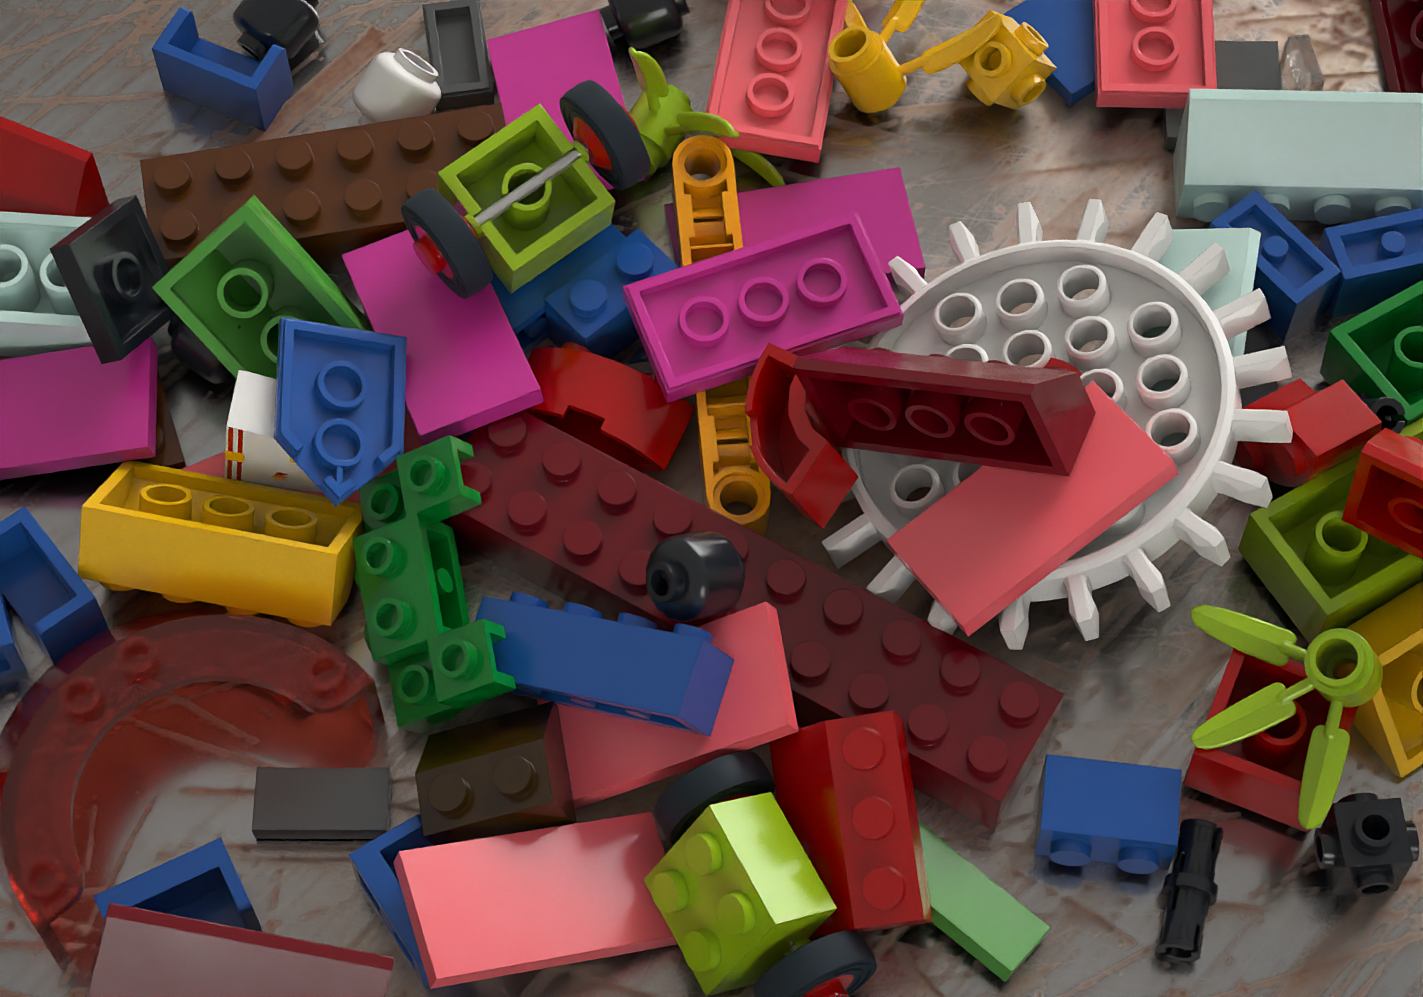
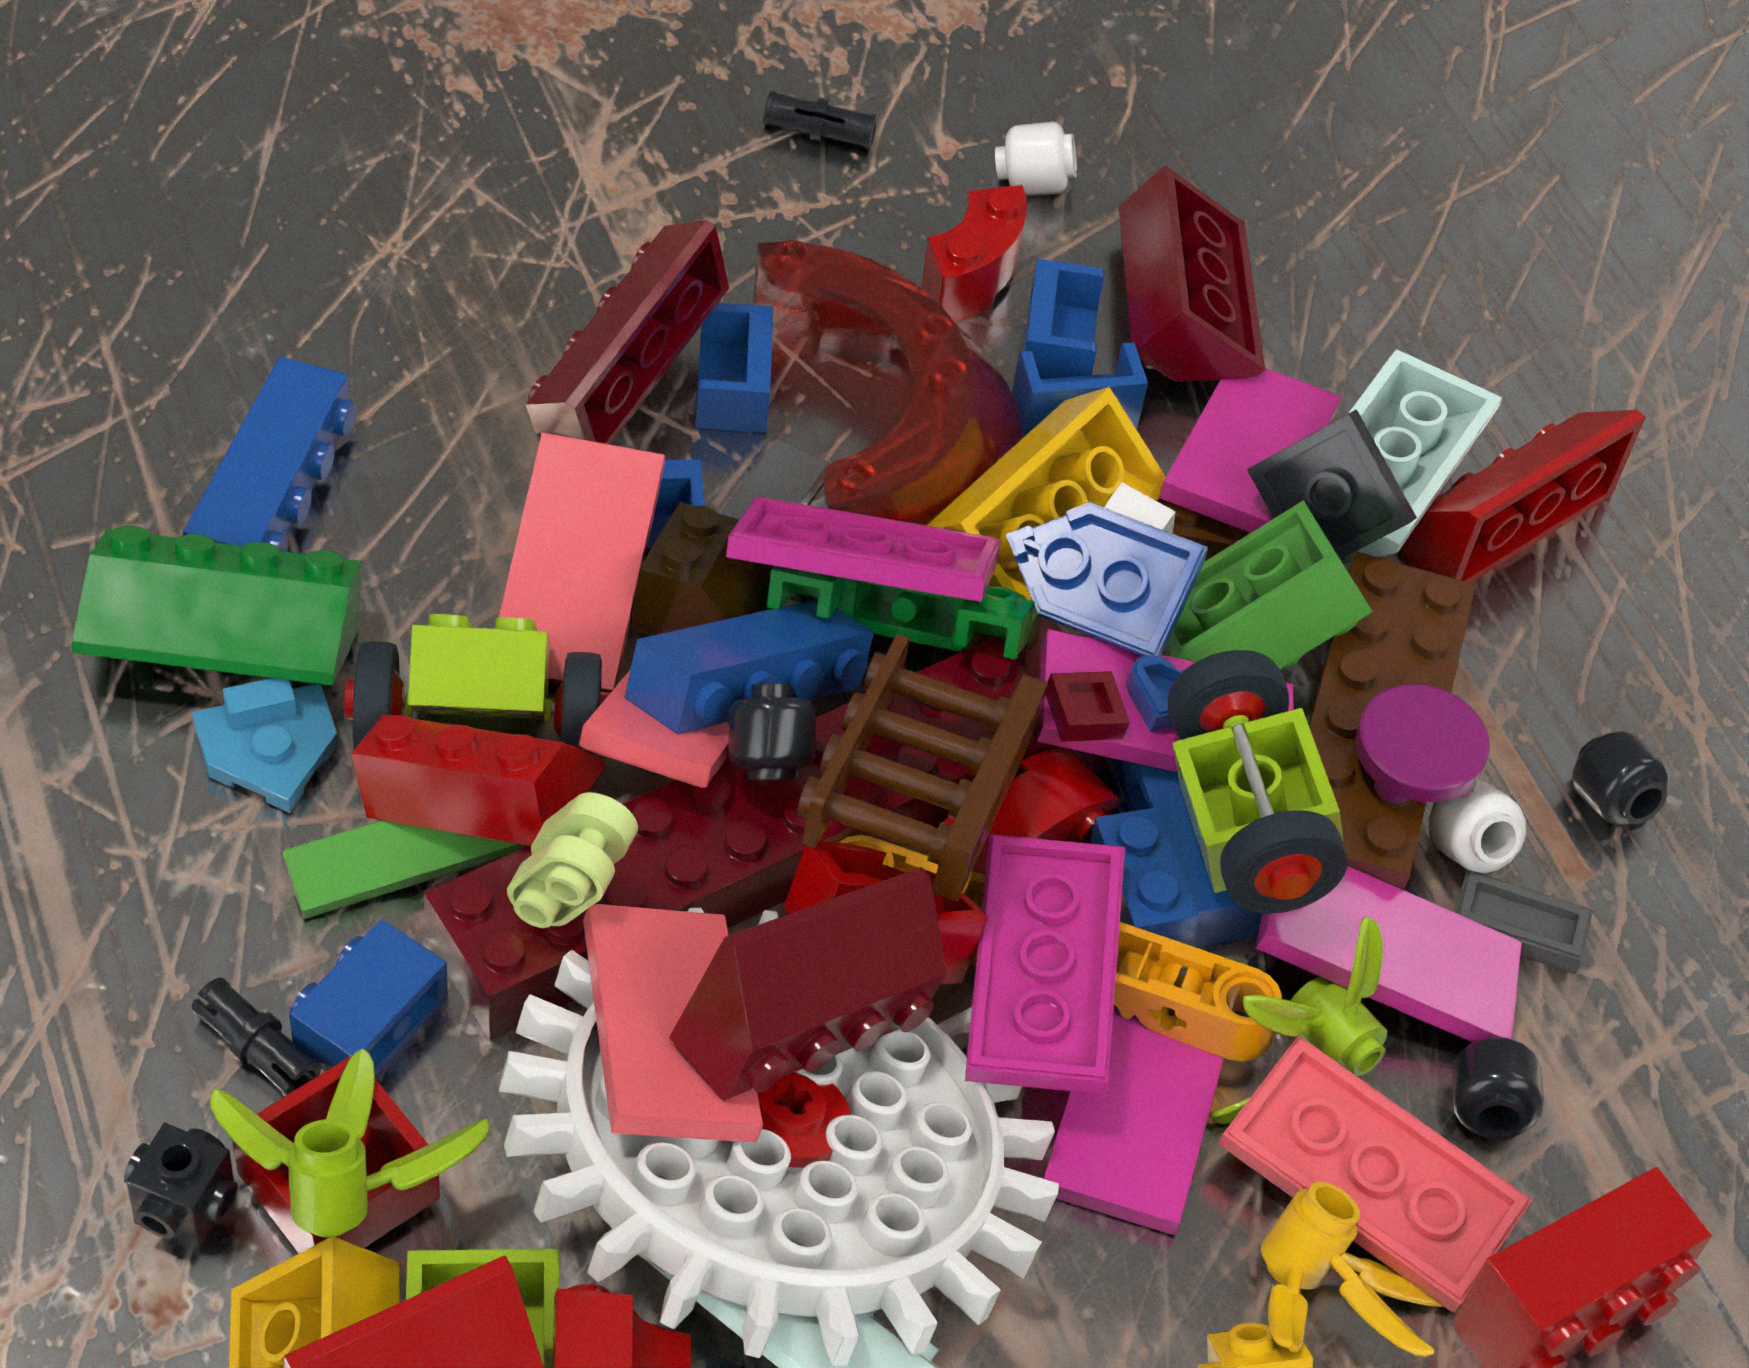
camera: 110 degrees right, 10 degrees down
blue panel [152,7,294,132] -> none
none -> yellowish green brick [507,793,638,928]
none -> dark pink tile [726,496,1001,602]
none -> reddish brown fence [797,634,1048,902]
none -> dark red tile [1045,671,1130,742]
none -> blue tile [1126,655,1184,731]
none -> magenta tile [1355,684,1490,804]

